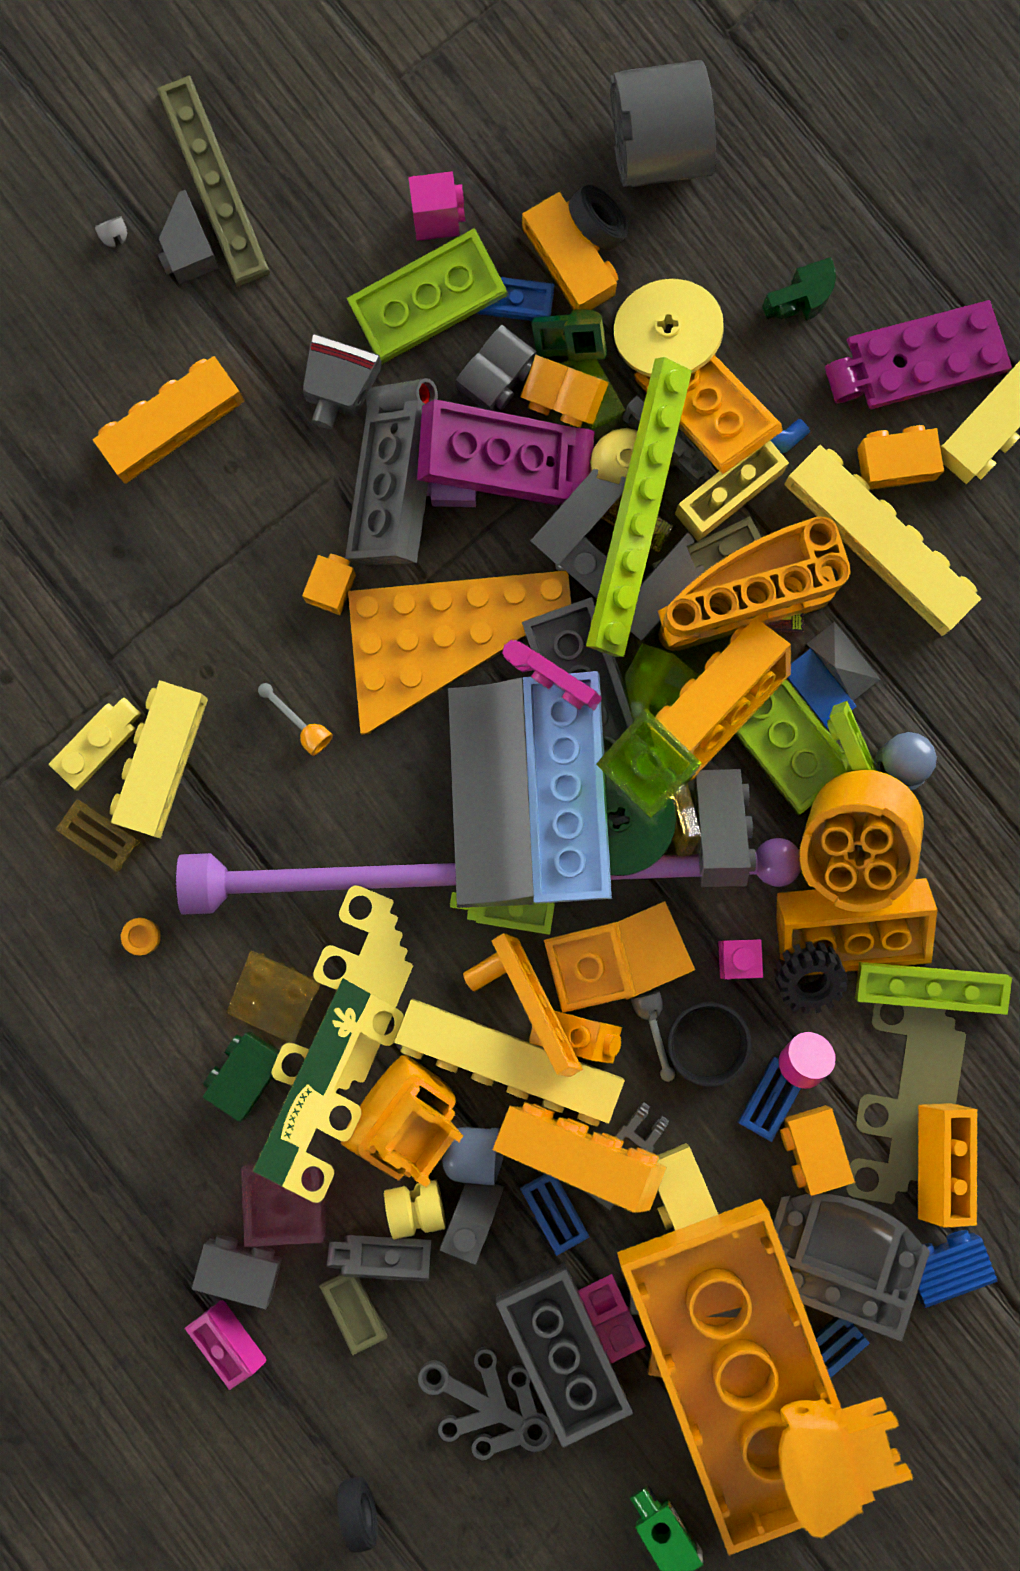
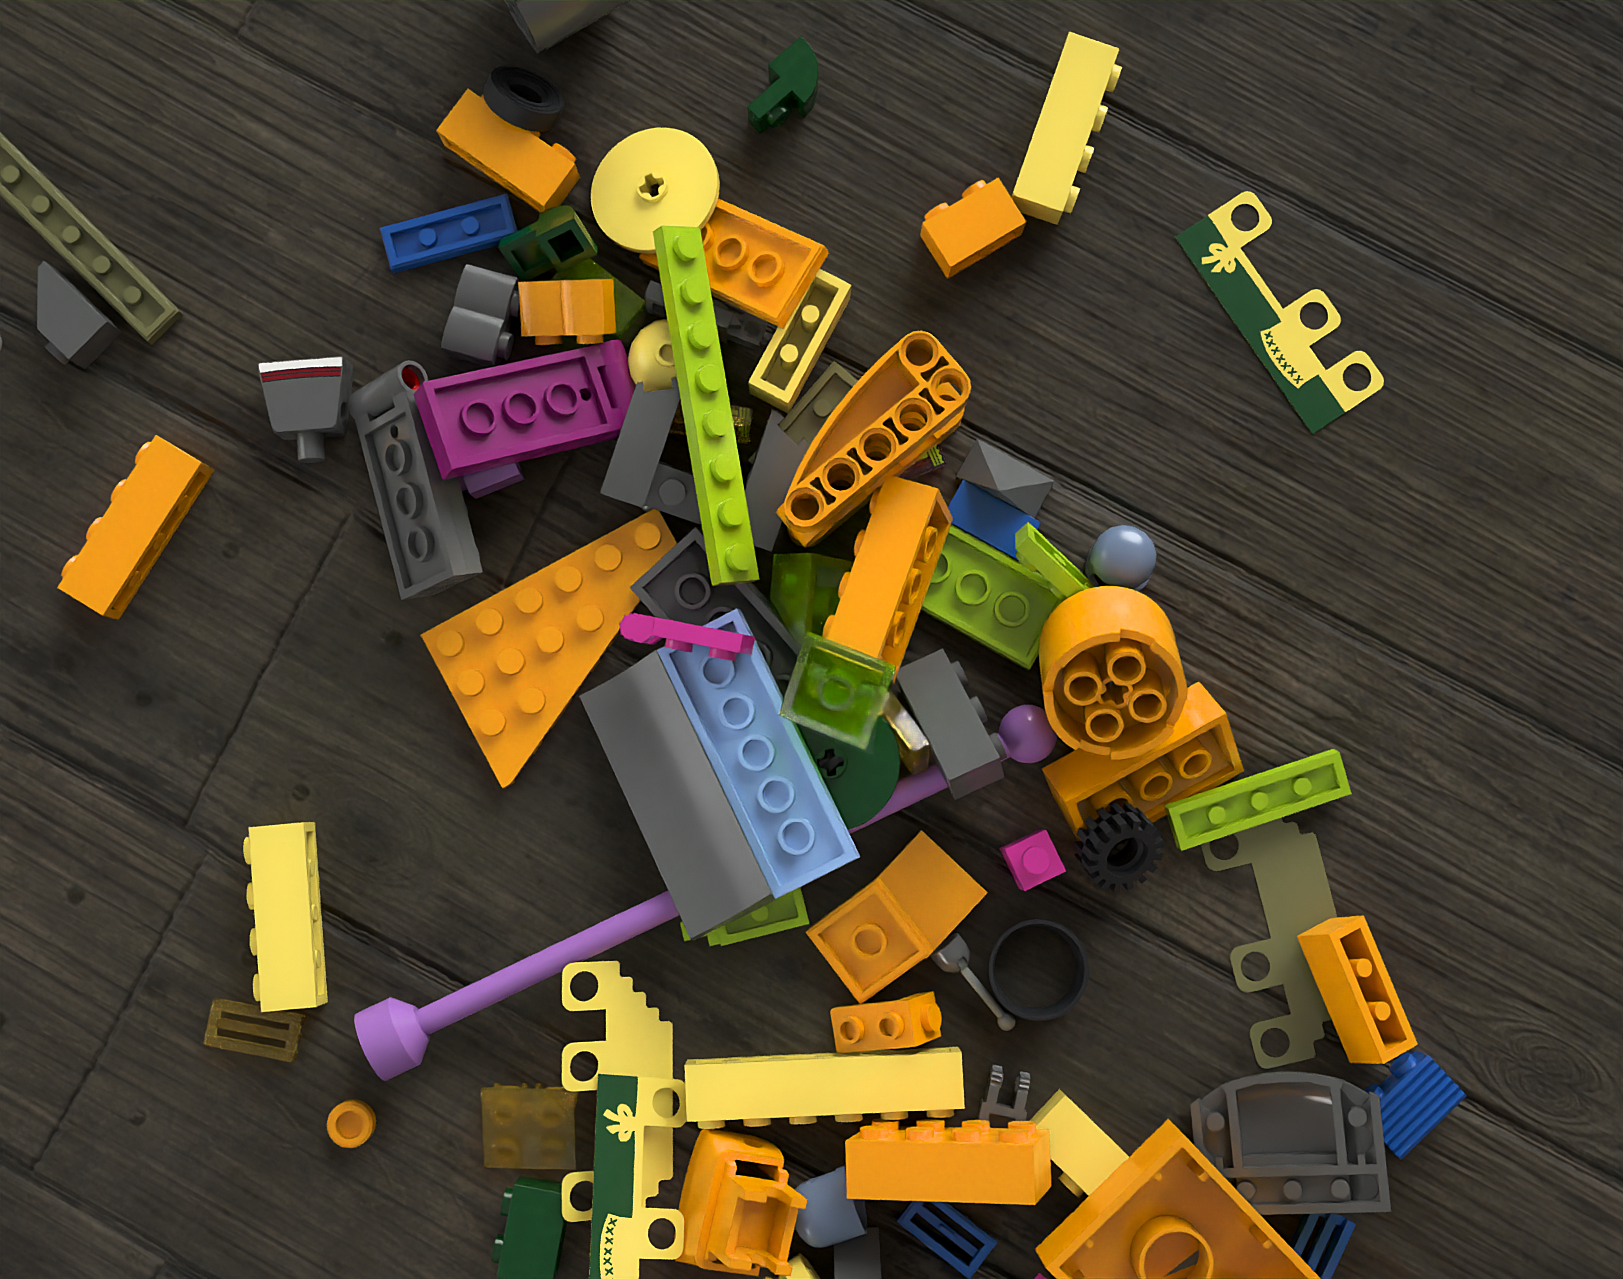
camera: 25 degrees left, 0 degrees up
light yellow hinge [48,698,141,791] -> none
hinge [258,683,333,756] -> none
light orange brick [302,554,356,615] -> none
lime tile [347,228,509,364] -> none
dark pink brick [408,171,465,241] -> none
light orange piece [463,933,583,1077] -> none
blue tile [737,1056,801,1142] -> none
blue arm [770,419,810,454] -> none
piece [779,1032,835,1089] -> none
light orange brick [780,1105,855,1196] -> none
light yellow brick [784,445,982,636] -> none
magenta hinge [824,300,1012,410] -> none

